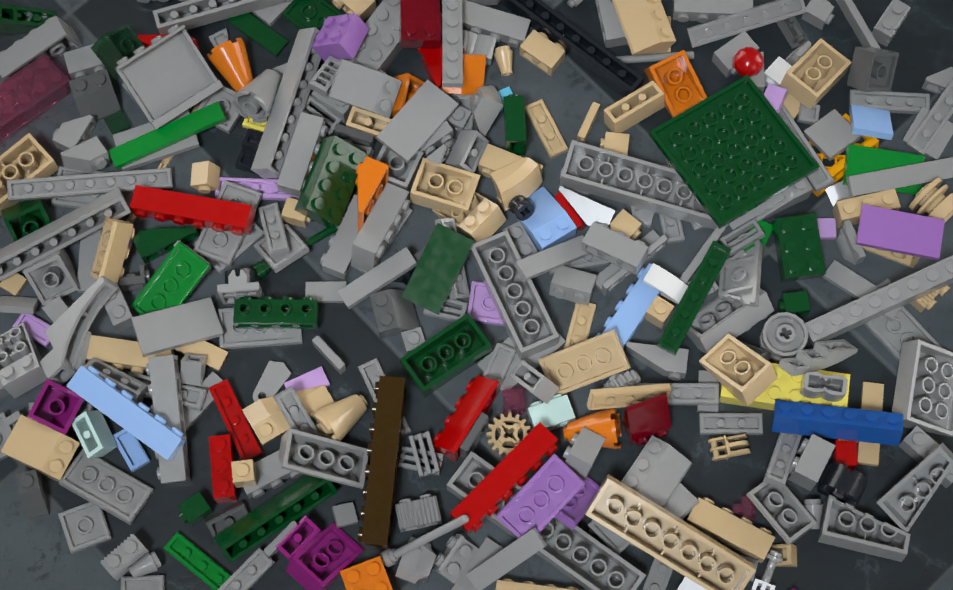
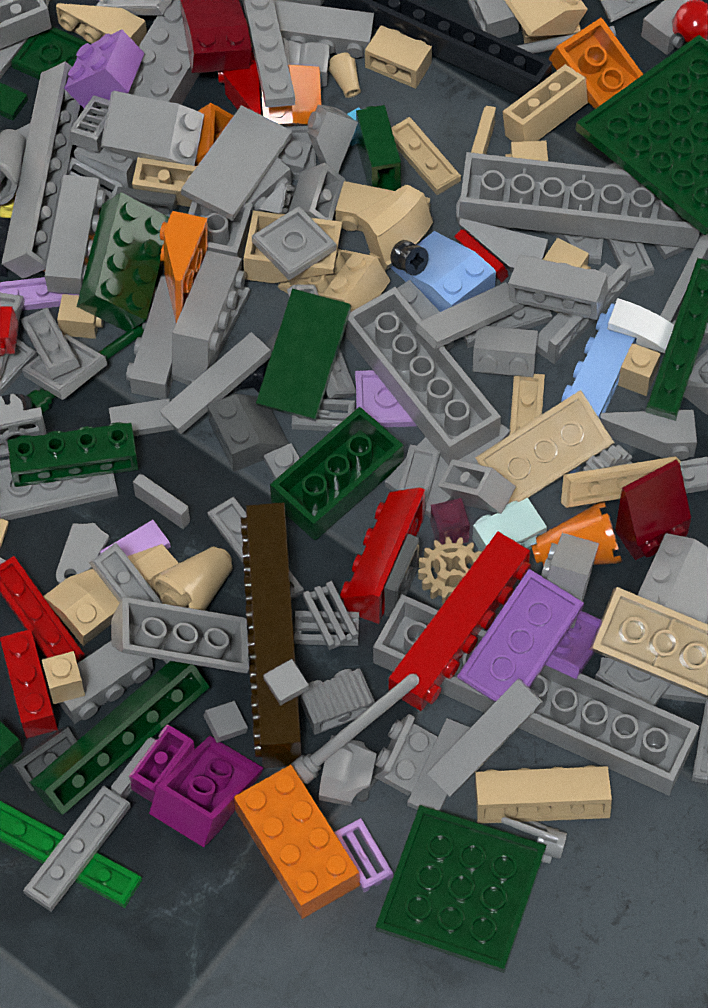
camera: 10 degrees left, 10 degrees down
none -> light grey tile [252,206,337,280]
none -> light grey tile [263,659,309,706]

